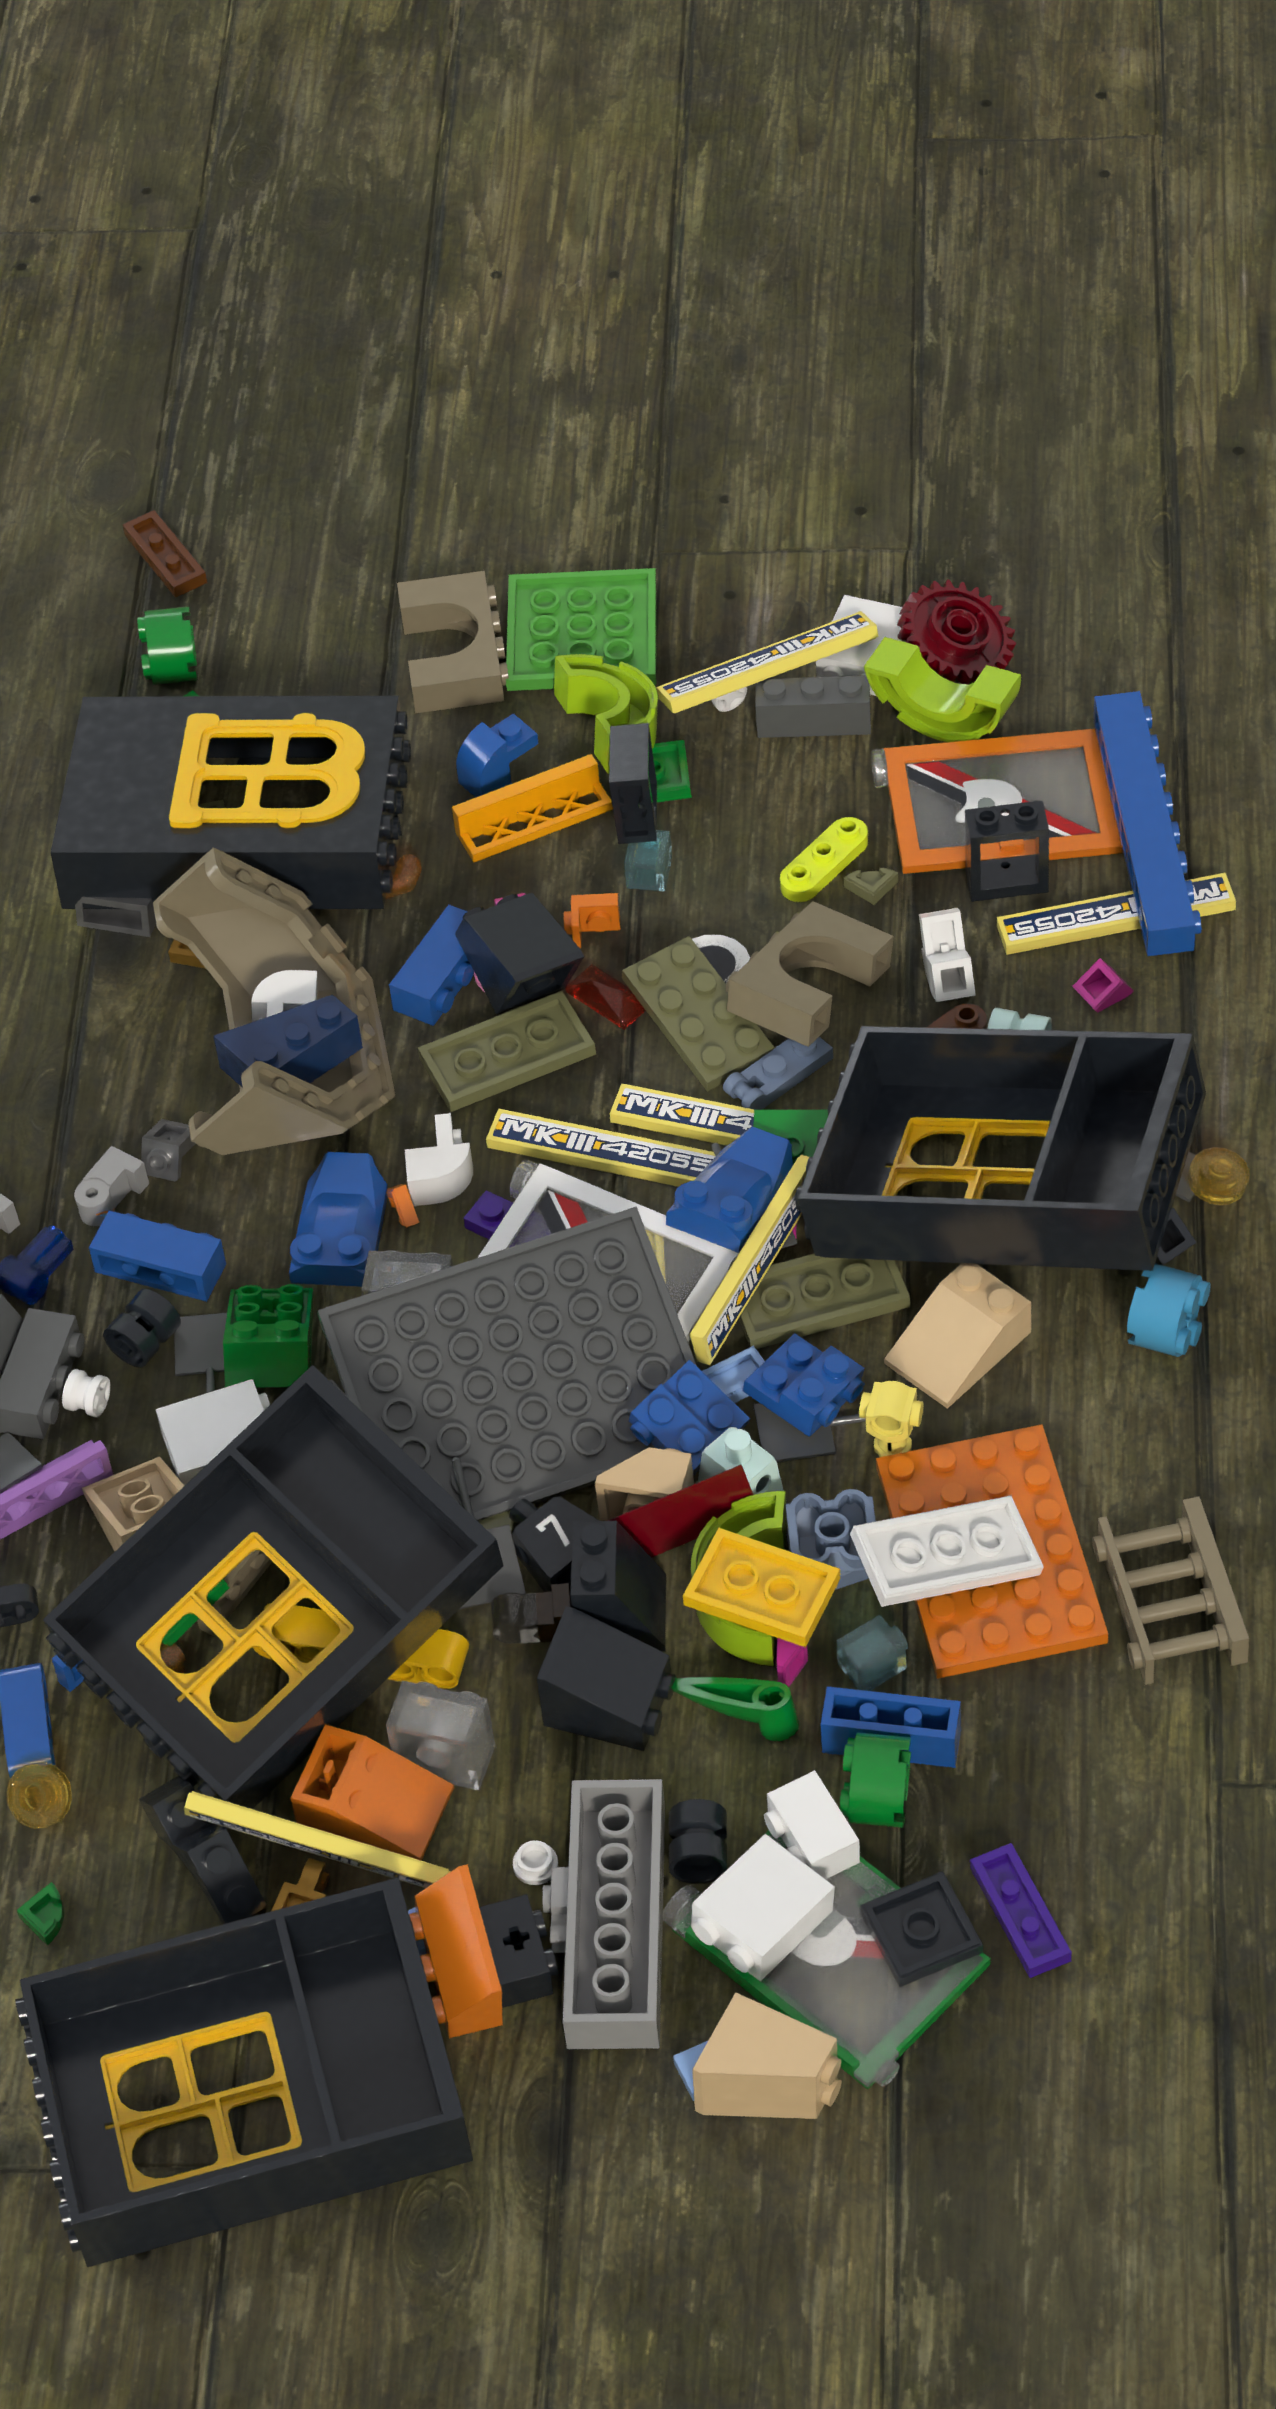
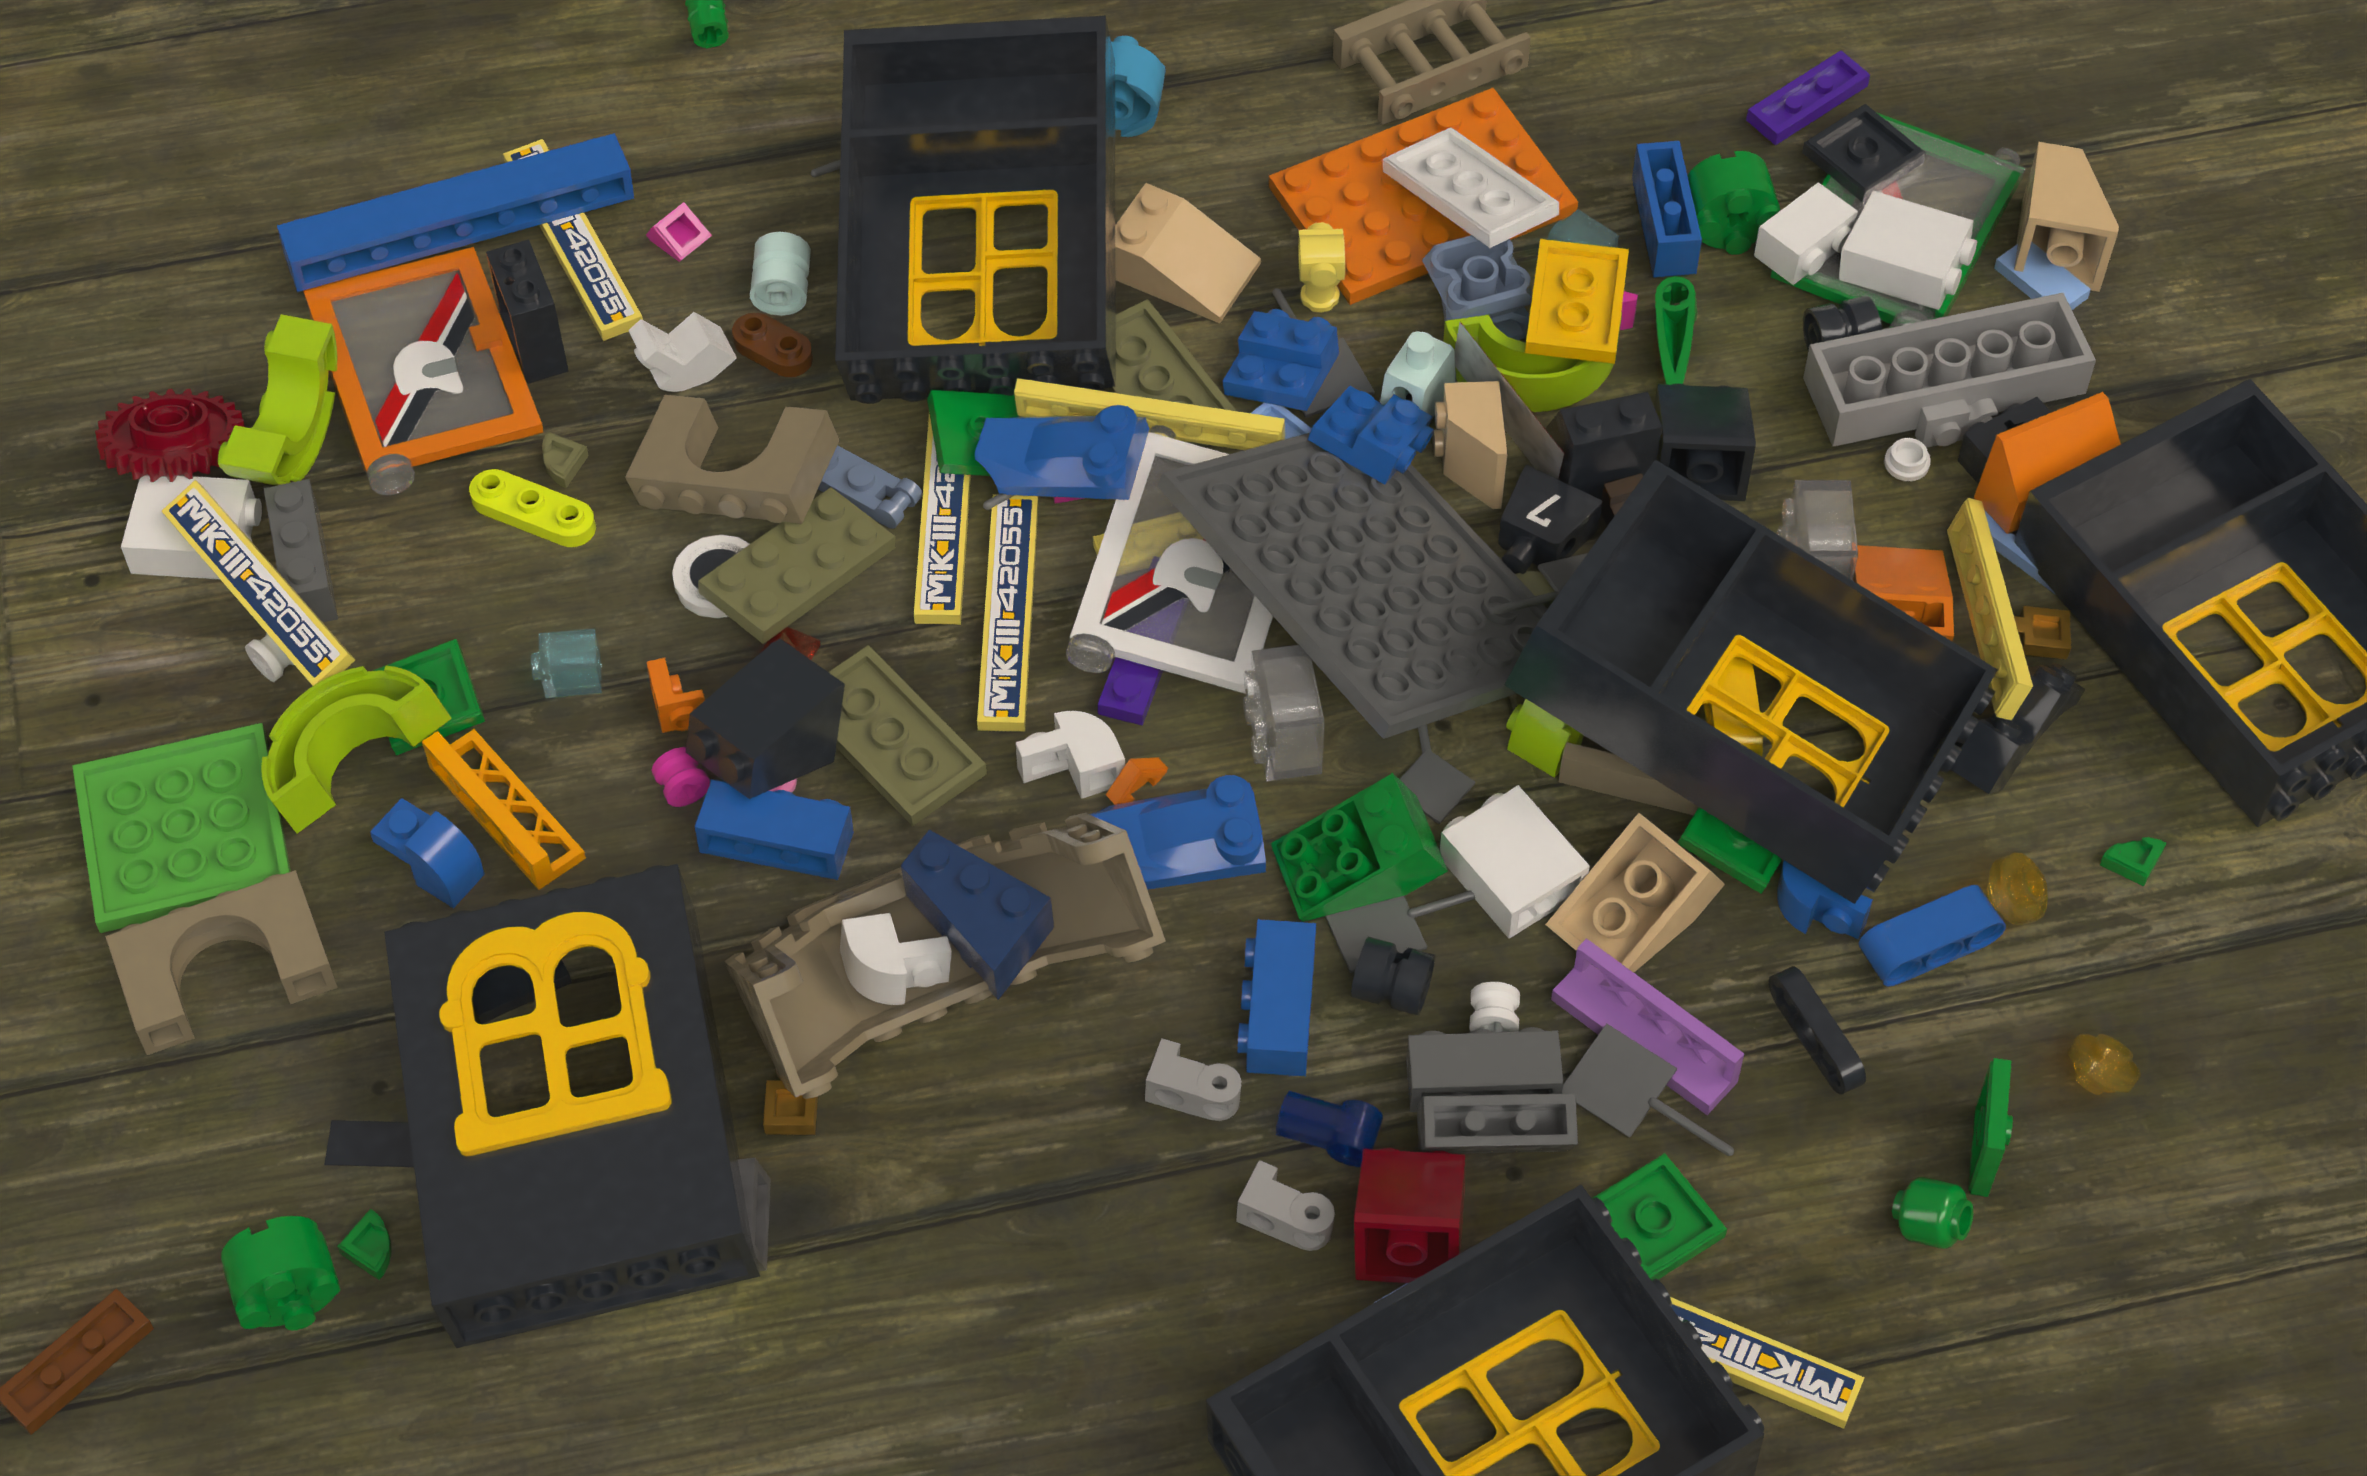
camera: 110 degrees left, 5 degrees up
flat silver bracket [141,1119,196,1181] -> none
black window [609,723,657,844] -> none

